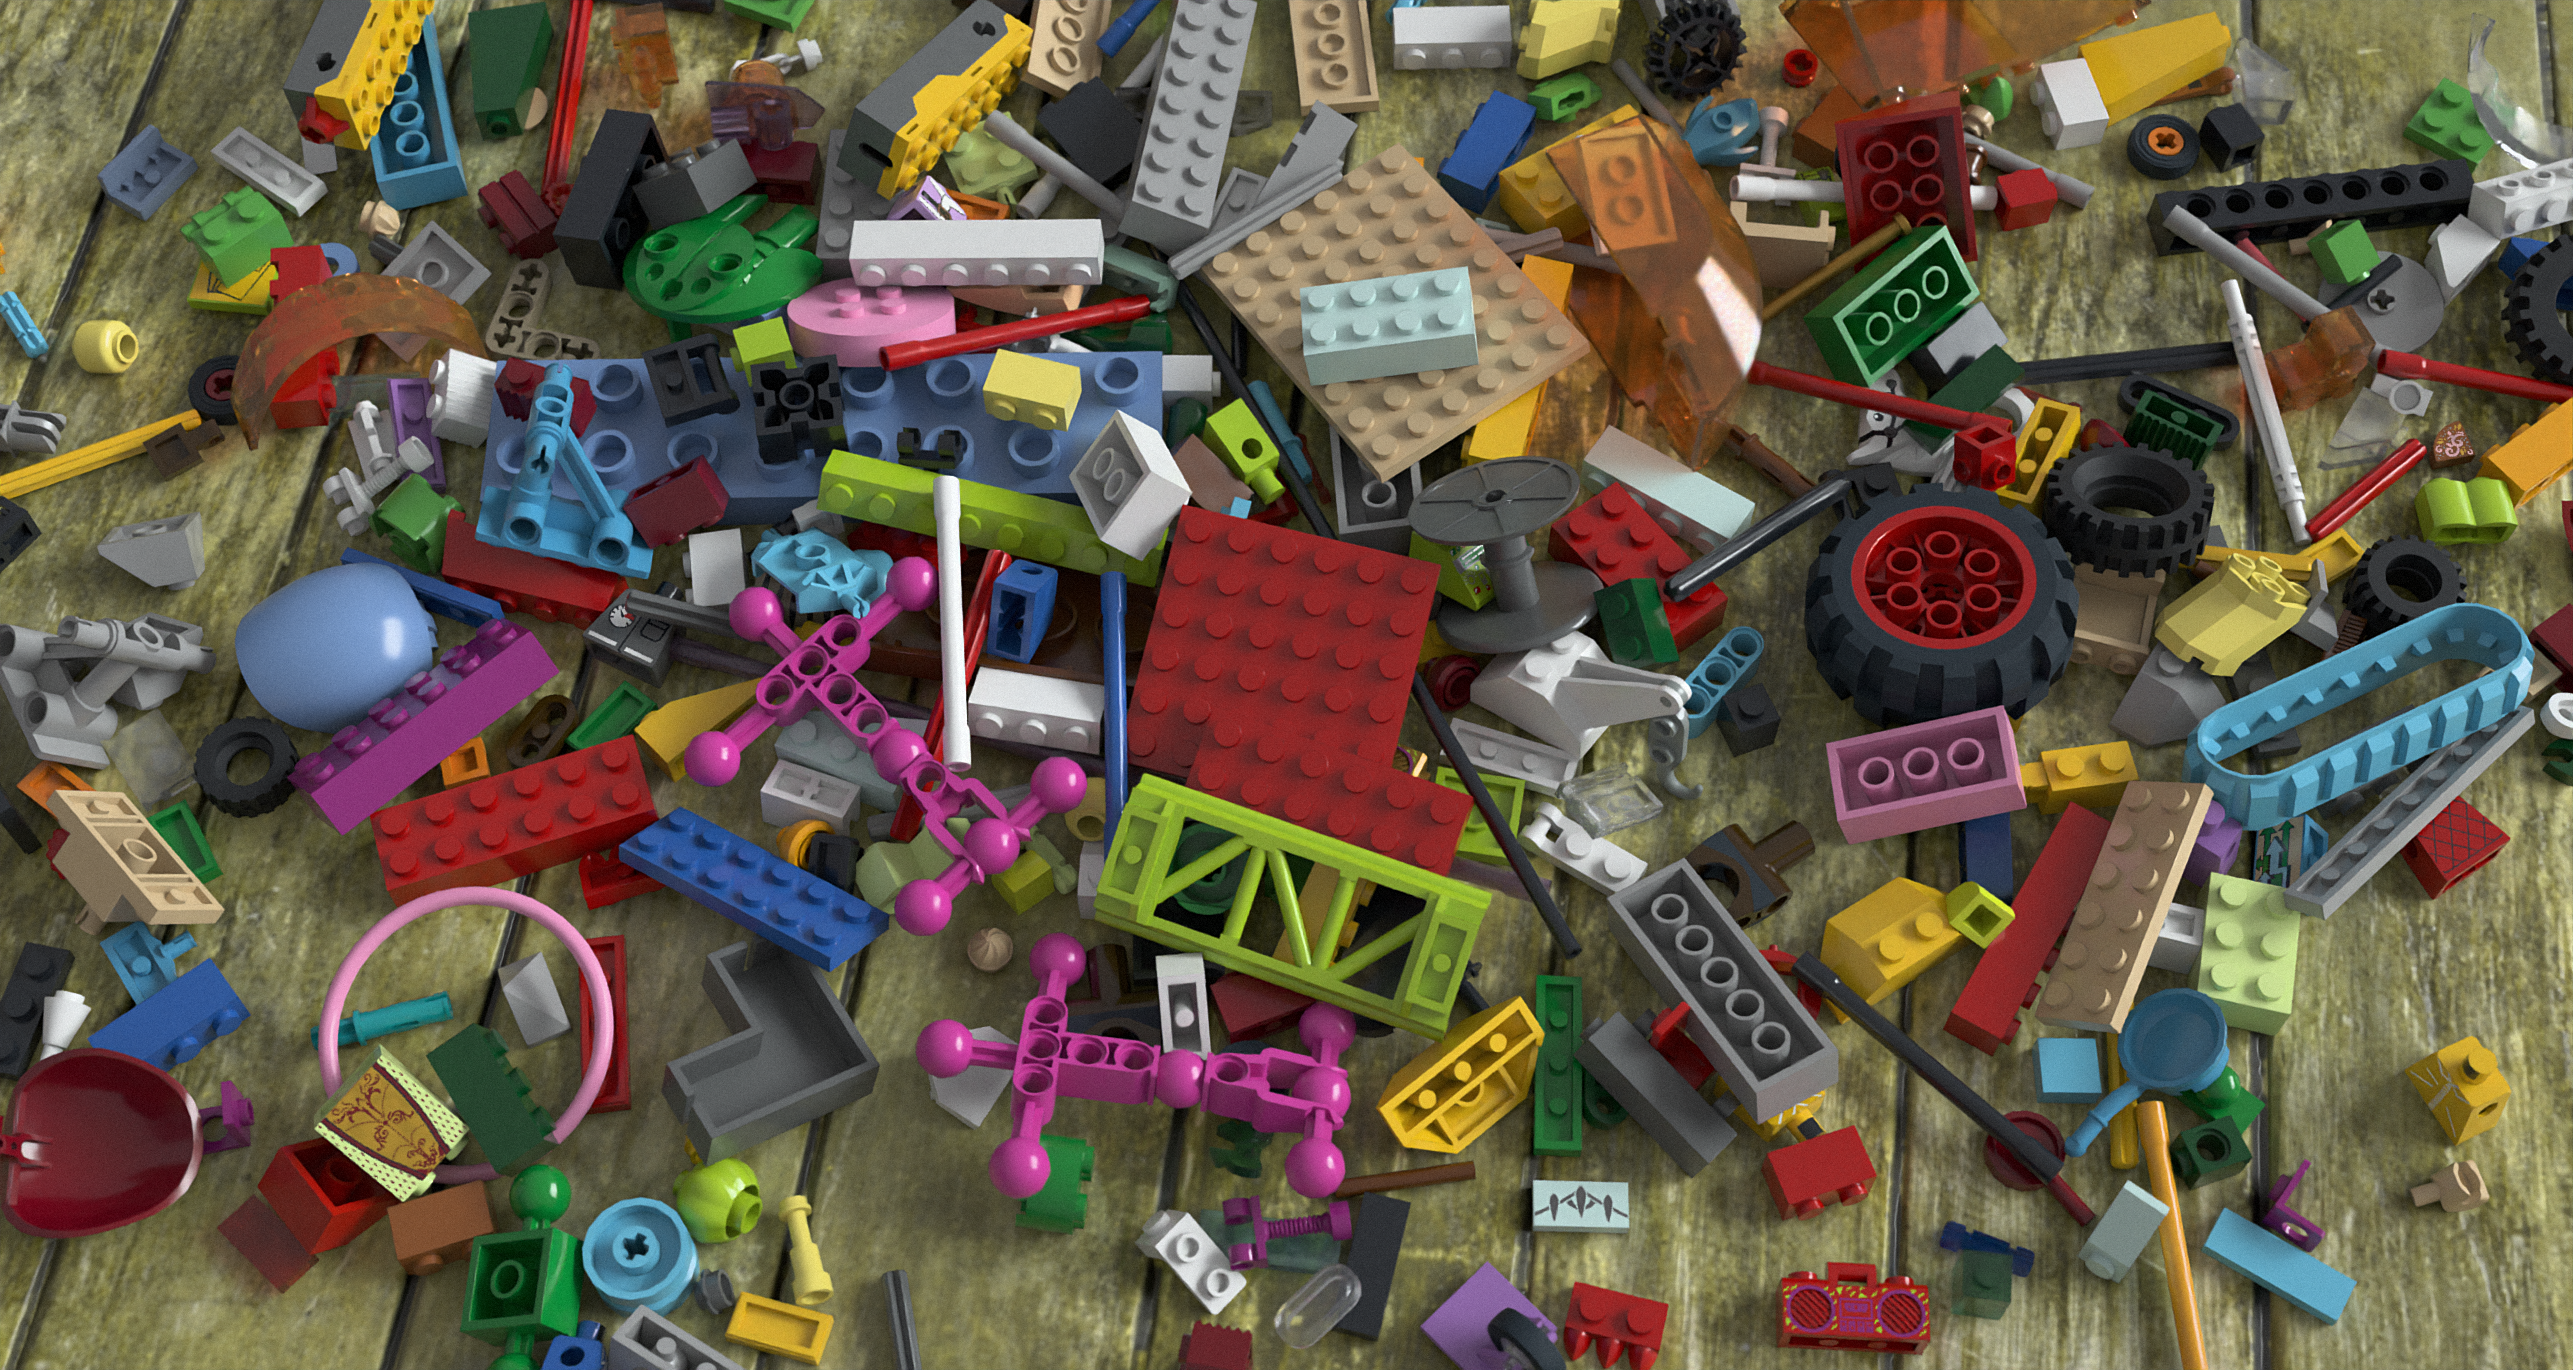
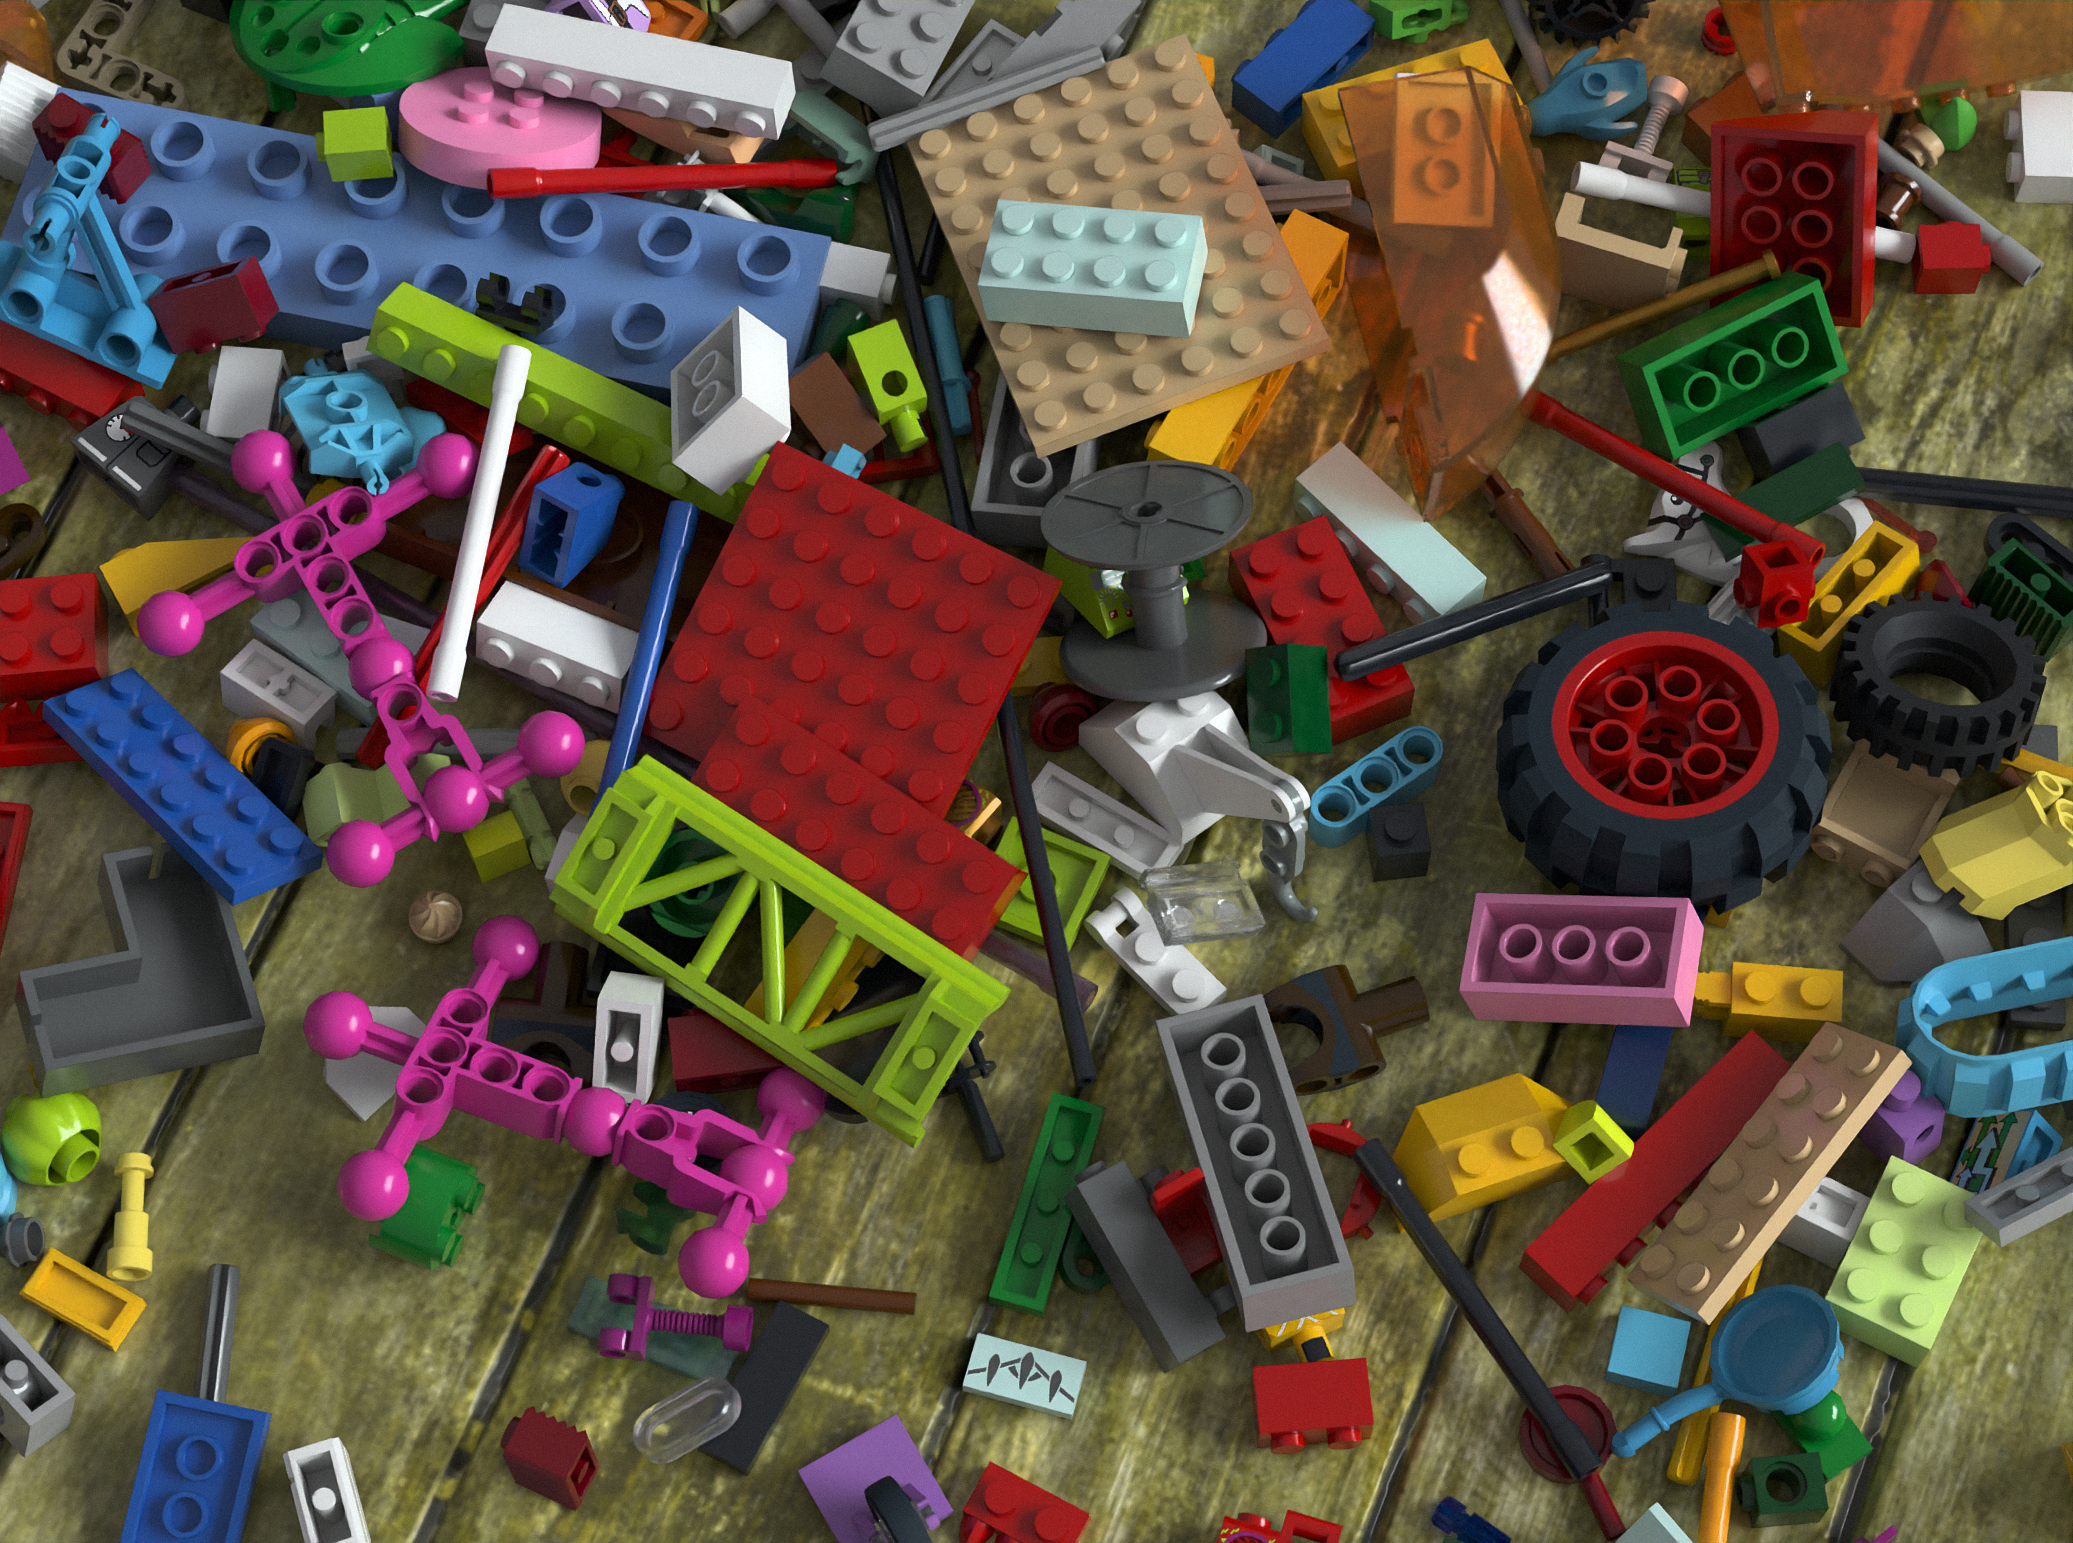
camera: 15 degrees right, 5 degrees up
green tile [564,680,659,752] -> none
black plate [642,333,740,428] -> none
black brick [750,354,850,464] -> none
light yellow brick [982,349,1082,432] -> none
white bracket [1135,1209,1246,1315] -> none
yellow wedge [1376,996,1545,1154] -> none

